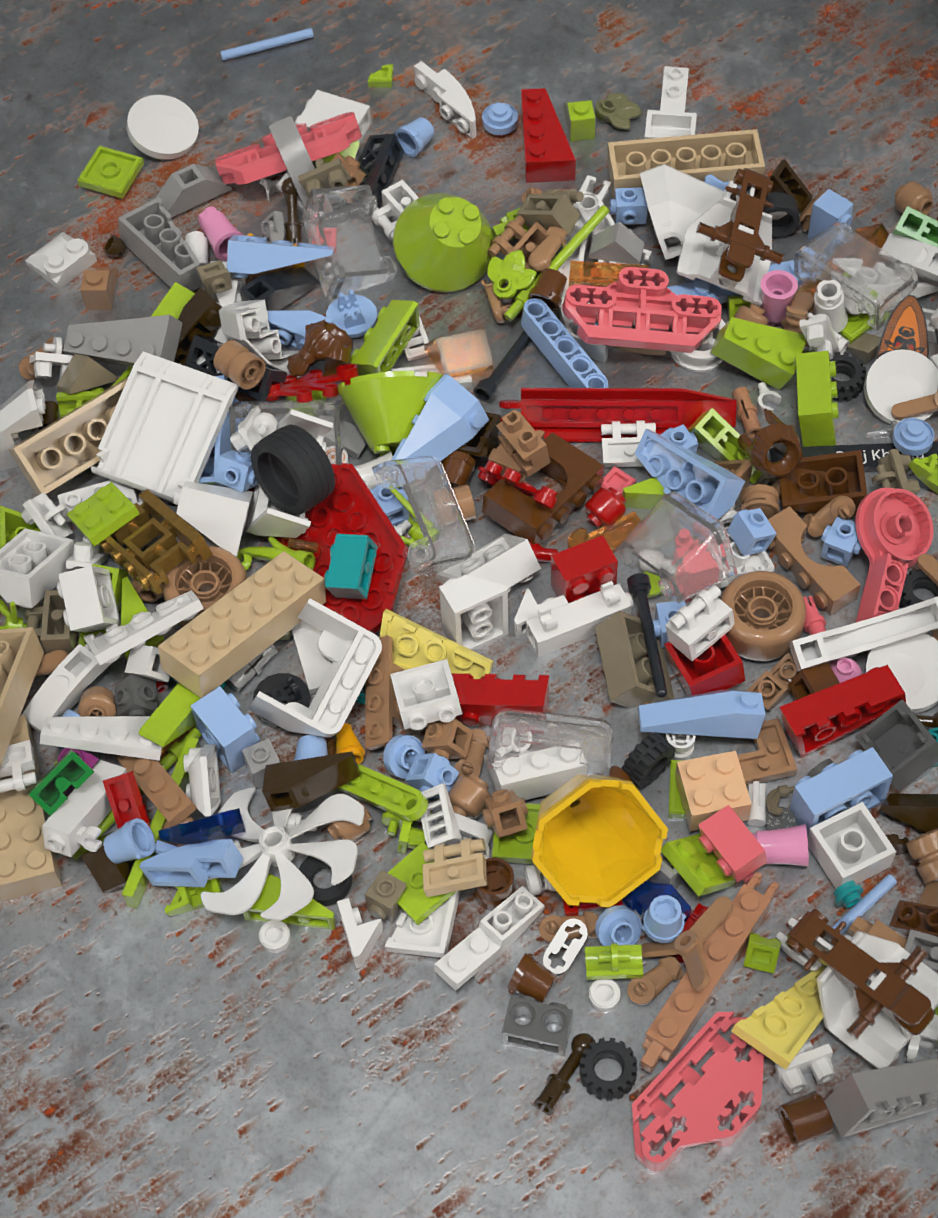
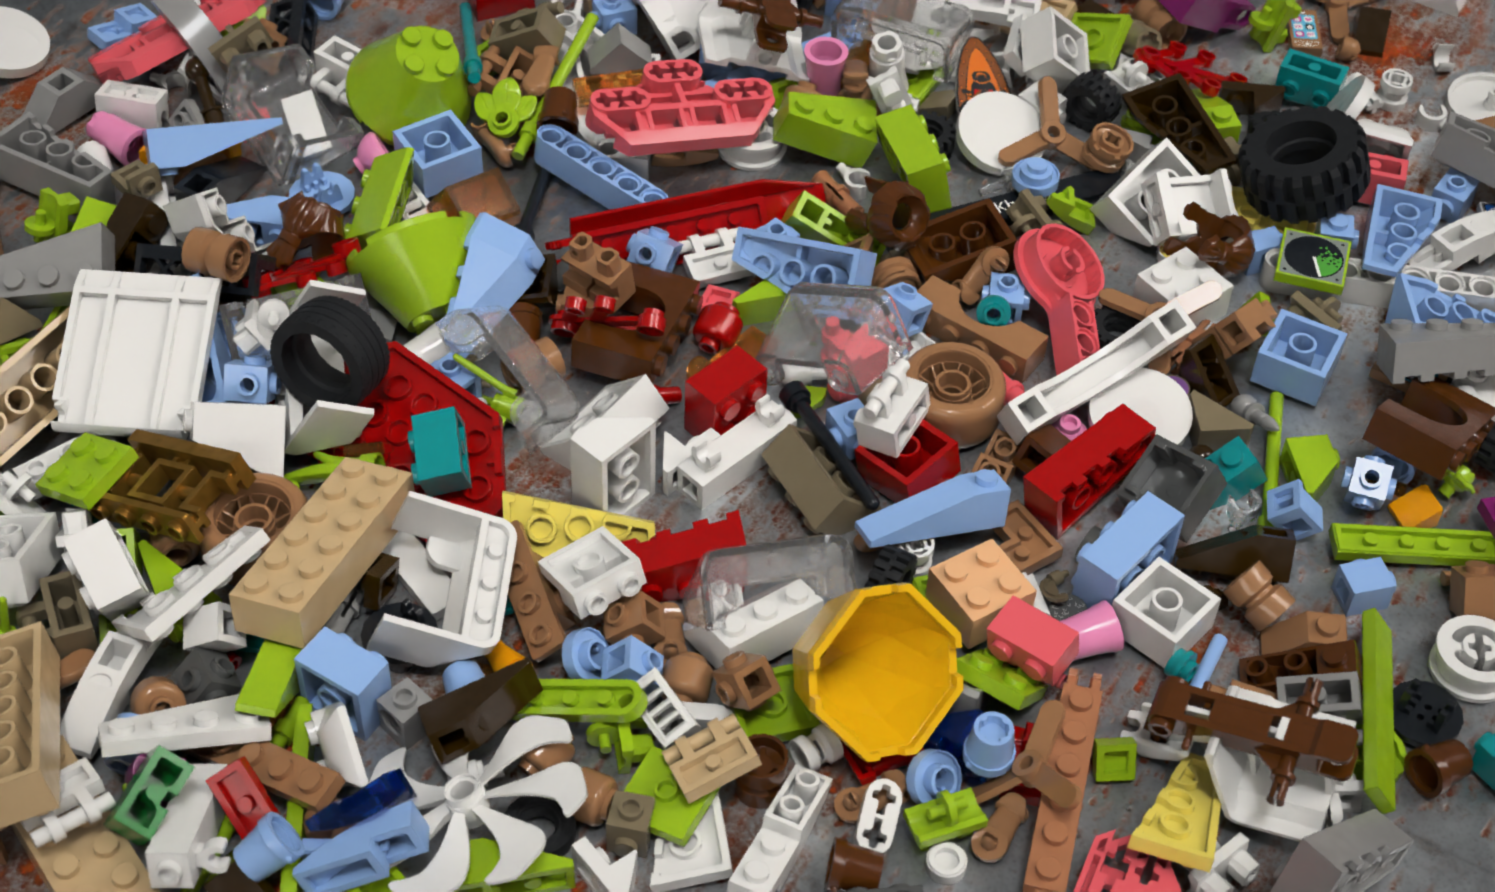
camera: 25 degrees left, 10 degrees down
none -> lime hips [24,187,80,243]
none -> light blue slope [87,3,157,50]
none -> white hinge [94,80,169,129]
none -> white slope [281,89,332,158]
none -> bright pink brick [353,132,389,174]
none -> dark brown bracket [361,552,400,611]
none -> light blue brick [392,109,483,198]
none -> teal bar [459,2,483,84]
none -> medium nougat head [572,767,618,827]
none -> light blue brick [626,226,683,273]
none -> teal plate [976,295,1011,326]

